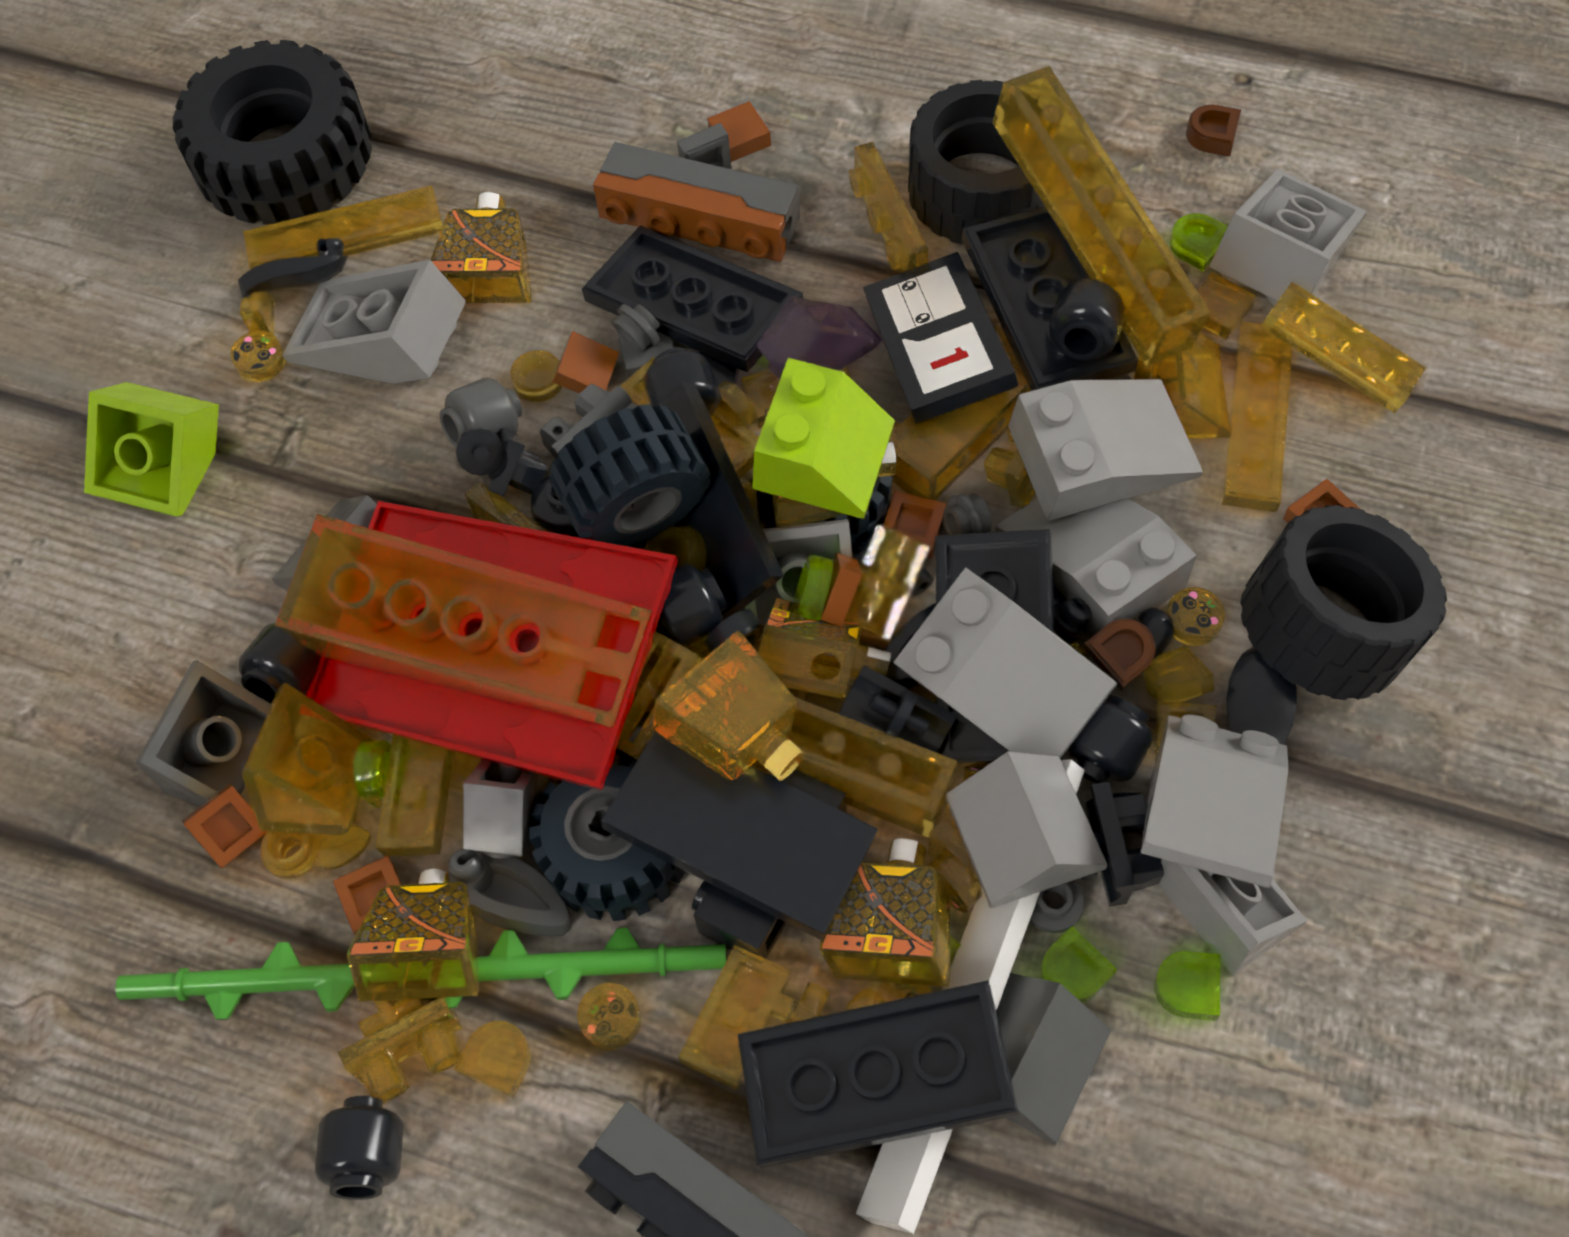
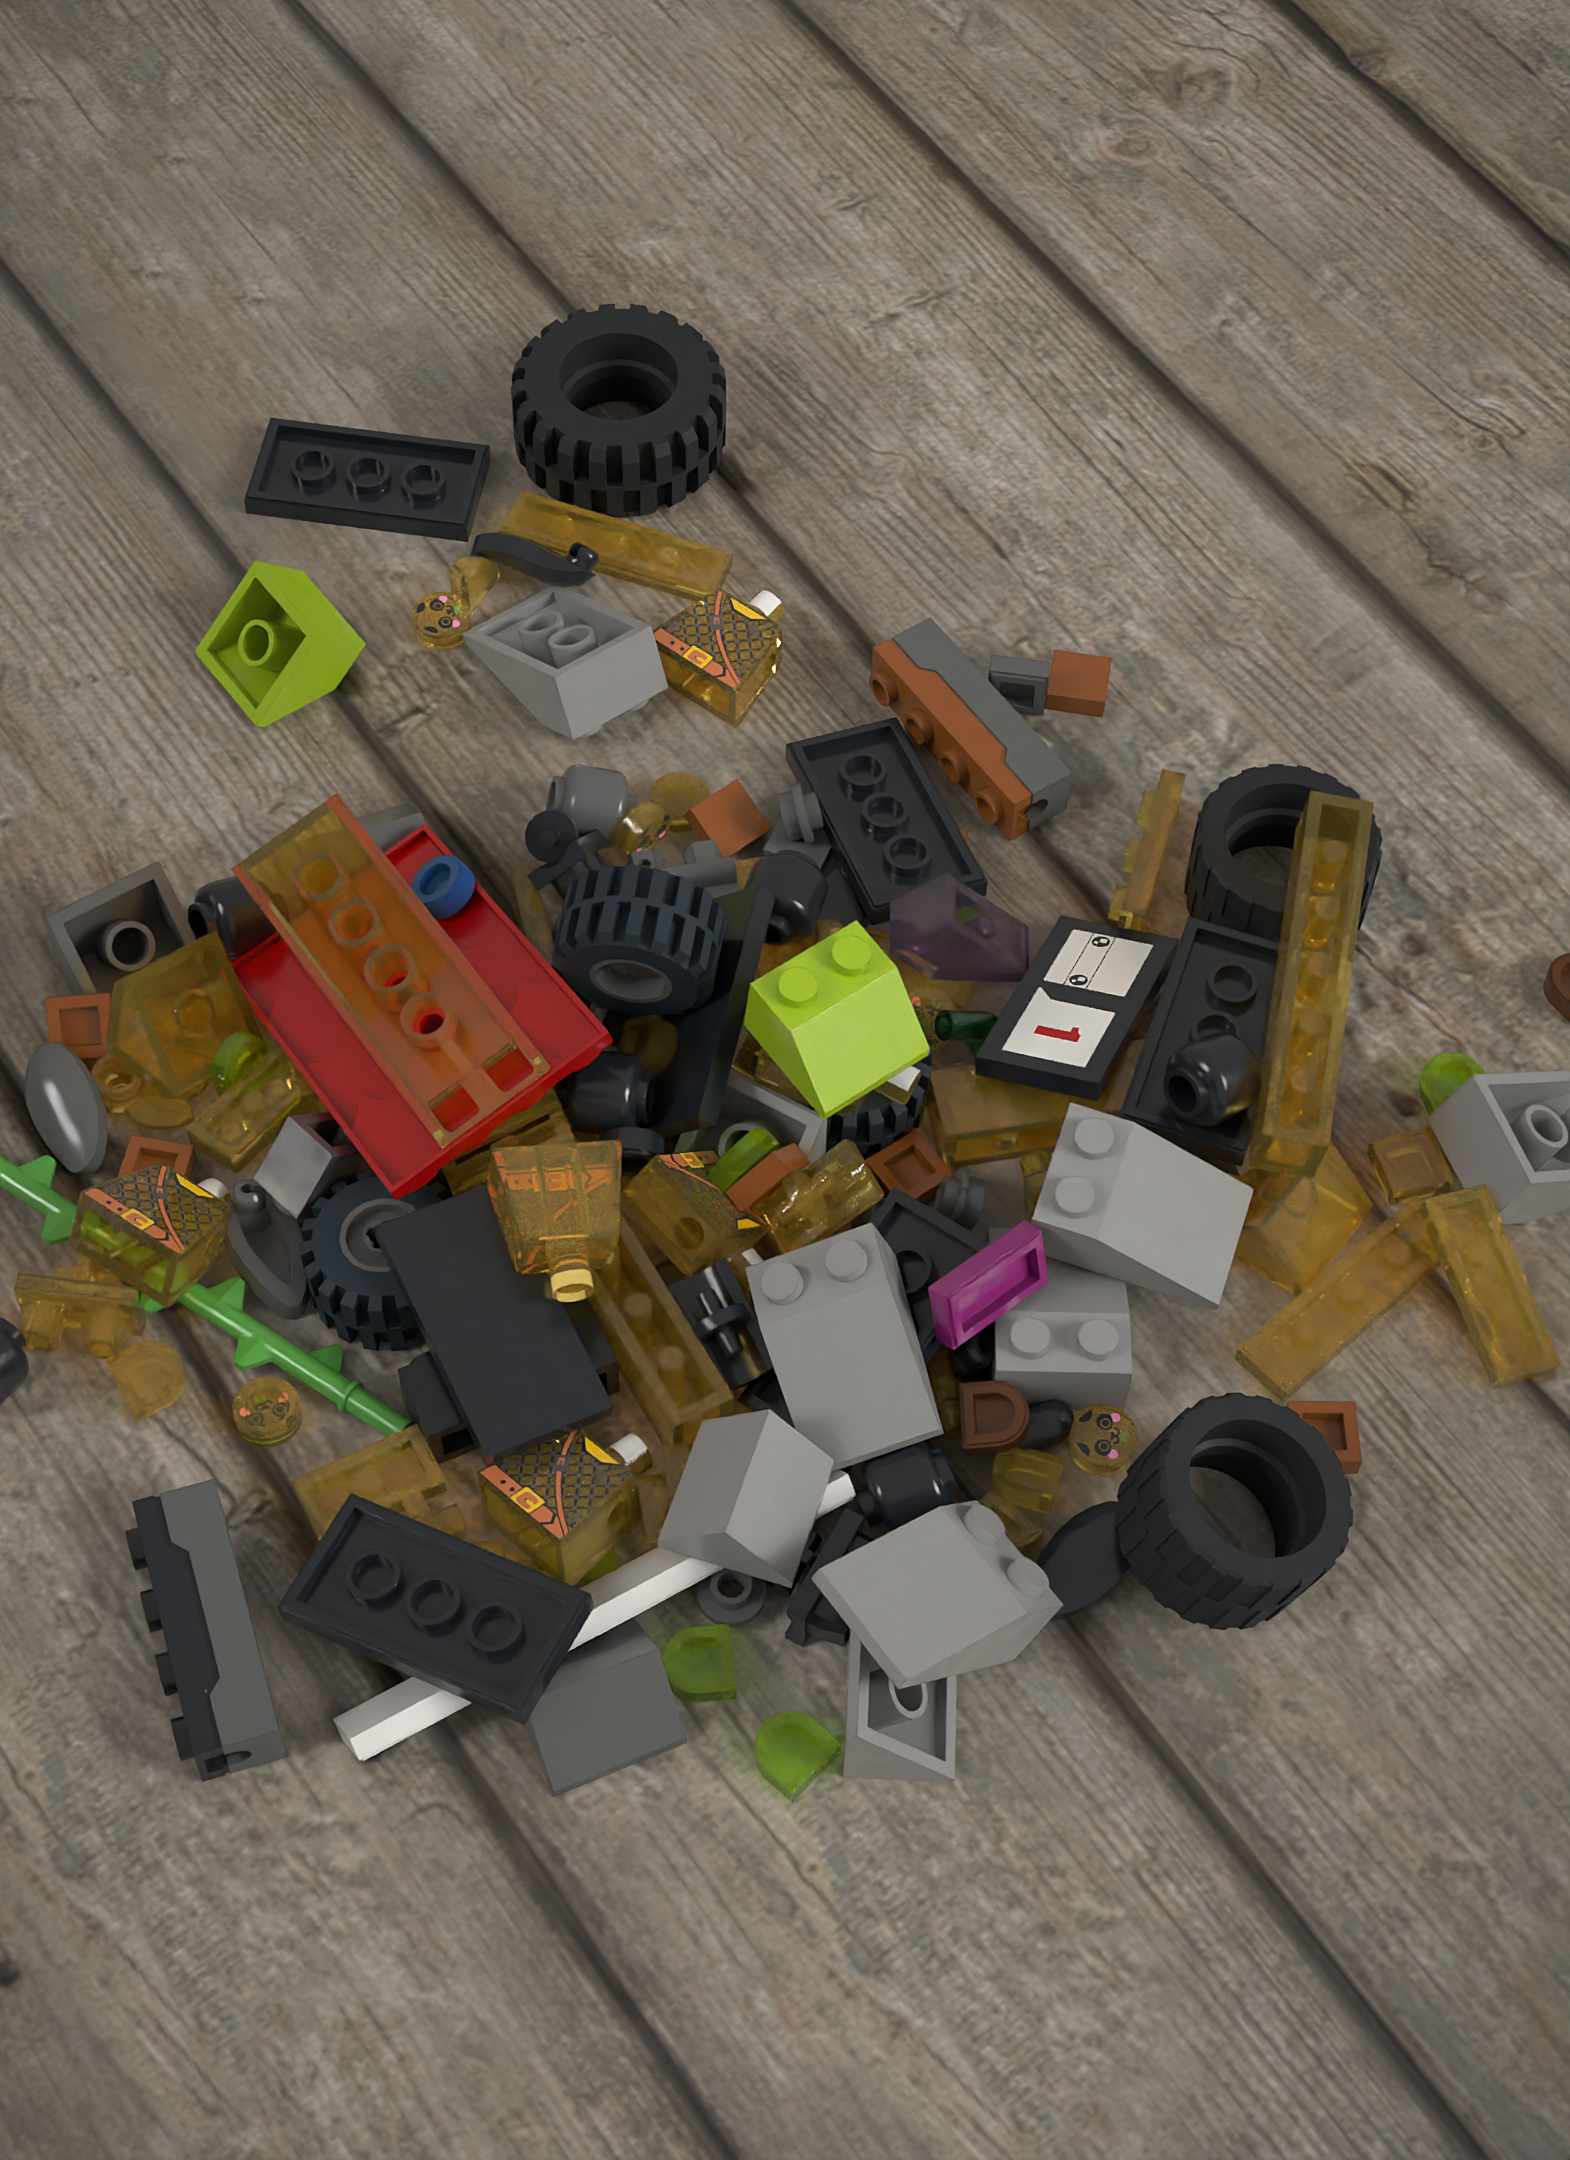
camera: 30 degrees right, 5 degrees down
none -> dark grey arm [25,1042,108,1174]
none -> black tile [244,418,491,542]
none -> blue tile [410,855,475,920]
none -> clear yellow tile [616,799,673,855]
none -> magenta tile [928,1220,1049,1350]
none -> clear green arm [934,1010,998,1058]

